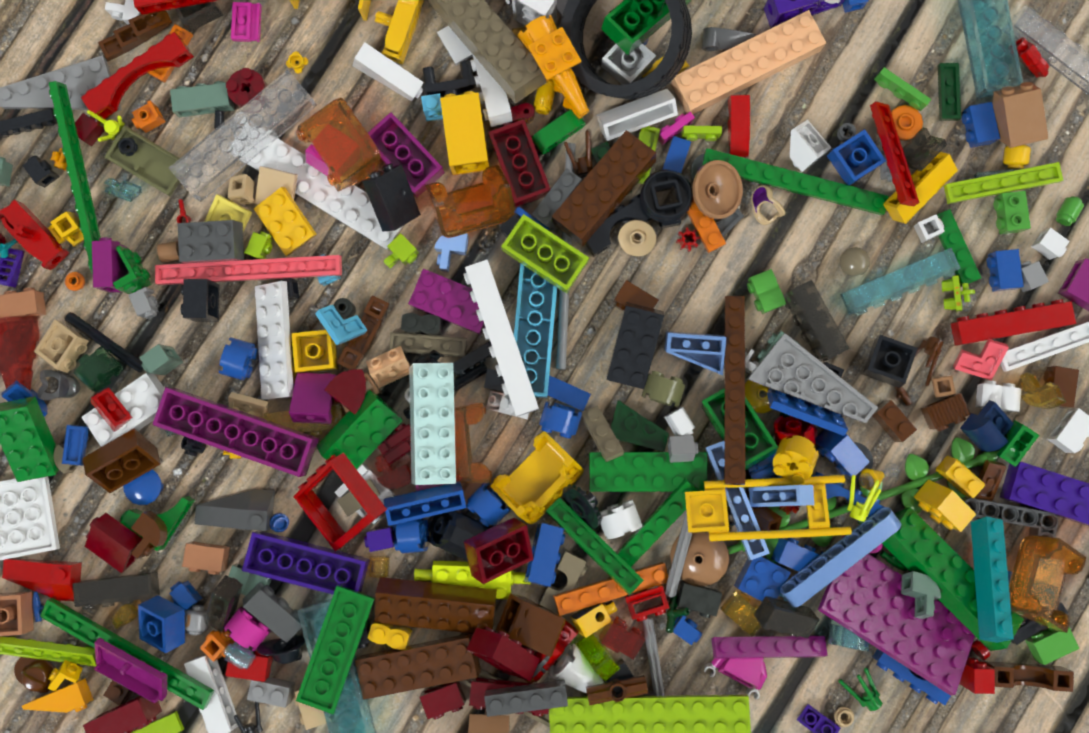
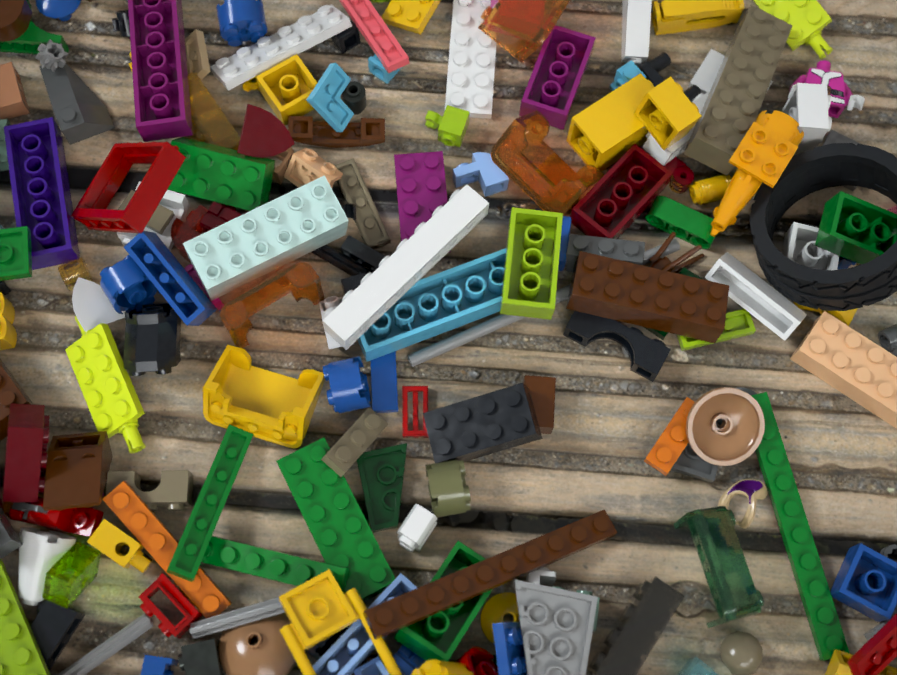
camera: 55 degrees right, 15 degrees down
blue plate [269,513,289,532] -> none
magenta panel [289,372,336,424] -> none
black piece [362,163,421,232] -> none
dark purple brick [364,525,396,552] -> none
reddish brown brick [375,577,497,634] -> none
pearl dark grey brick [401,313,443,336] -> none
dark red brick [464,518,534,585] -> none
blue brick [466,482,512,527] -> none
blue brick [524,523,565,587] -> none
black gear [562,484,602,529] -> none
reddish brown piece [586,675,648,706] -> none
clear red brick [599,616,646,660] -> none
white brick [600,499,642,539] -> none
tan dish [618,220,656,256] -> none
black piece [640,169,693,229] -> none
dark pink plate [658,112,695,145] -> none
blue tile [662,136,691,173] -> none
medium blue wedge [664,331,726,376] -> none
dark green piece [666,595,689,633] -> none
light grey brick [668,435,698,463] -> none
red gear [676,227,700,252] -> none
lime plate [681,126,722,141] -> none
red slope [728,95,750,157] -> none
bright green brick [747,269,786,314] -> none
white slope [790,120,832,172] -> none
none -> light grey gear [35,40,68,72]
none -> white sticker [72,277,126,331]
none -> red tile [402,386,429,438]
none -> yellow brick [634,76,702,150]
none -> clear green windscreen [674,506,764,628]

